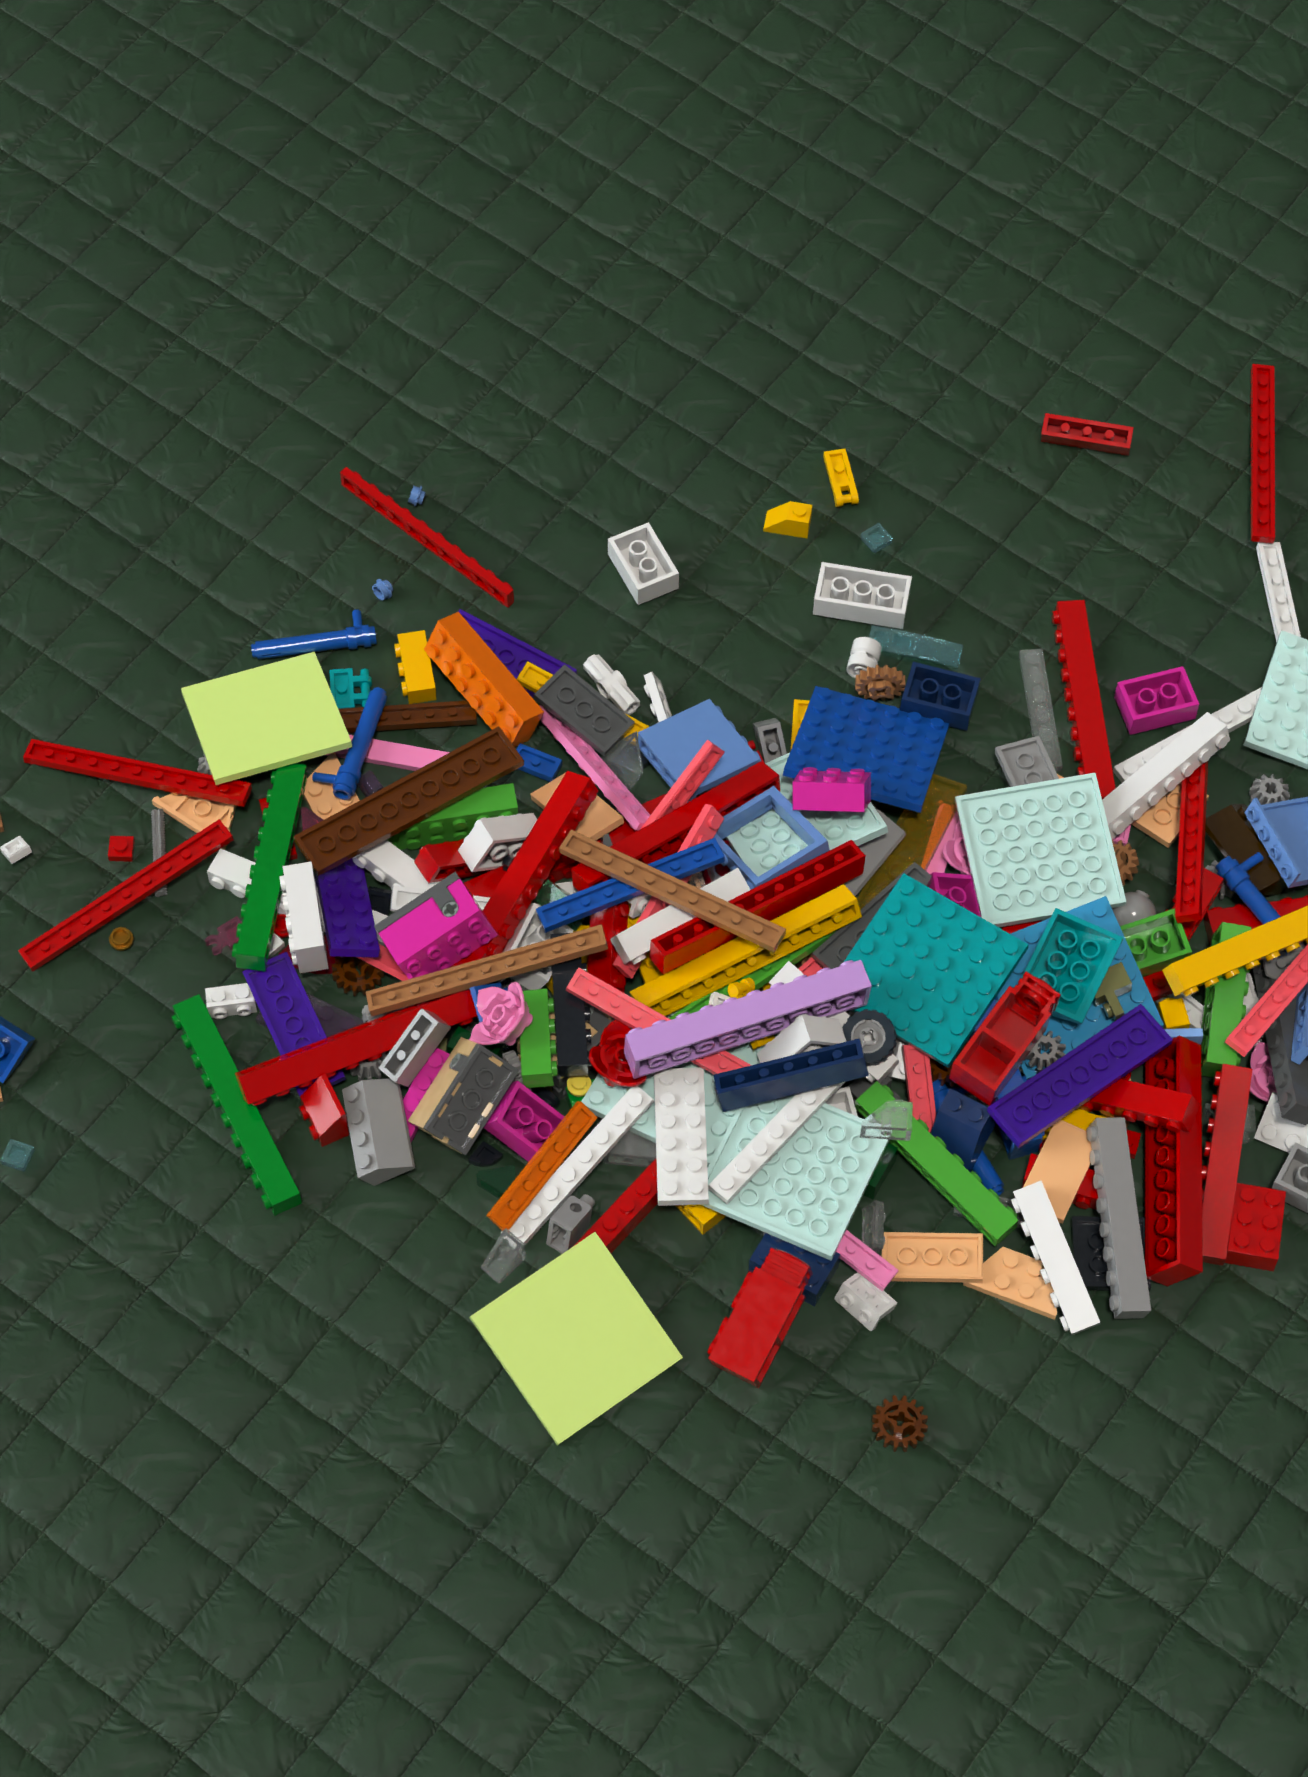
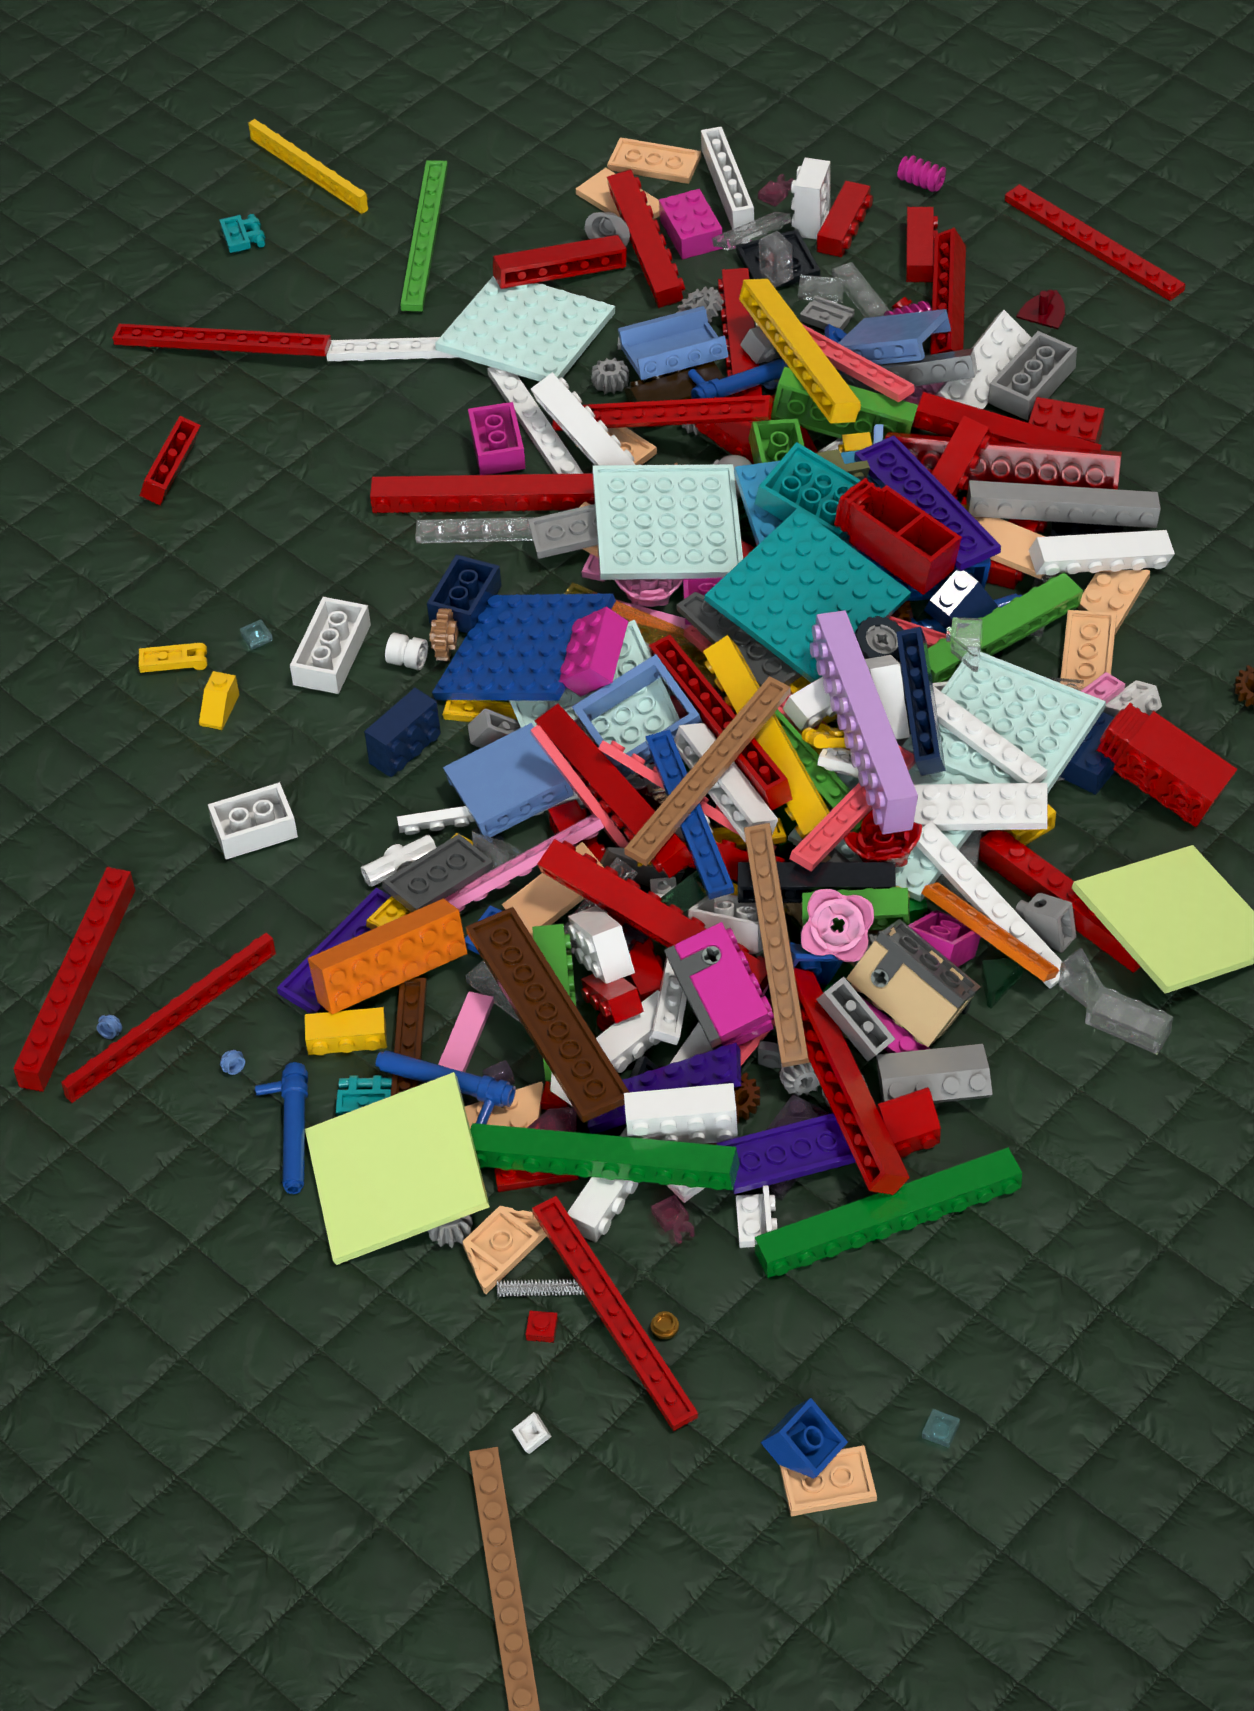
camera: 80 degrees left, 10 degrees down
red plate [23,739,252,807] -> none
clear light blue slope [869,625,963,668] -> none
none -> red brick [13,867,135,1092]
none -> dark blue brick [364,688,441,777]
none -> clear brick [1085,985,1173,1055]

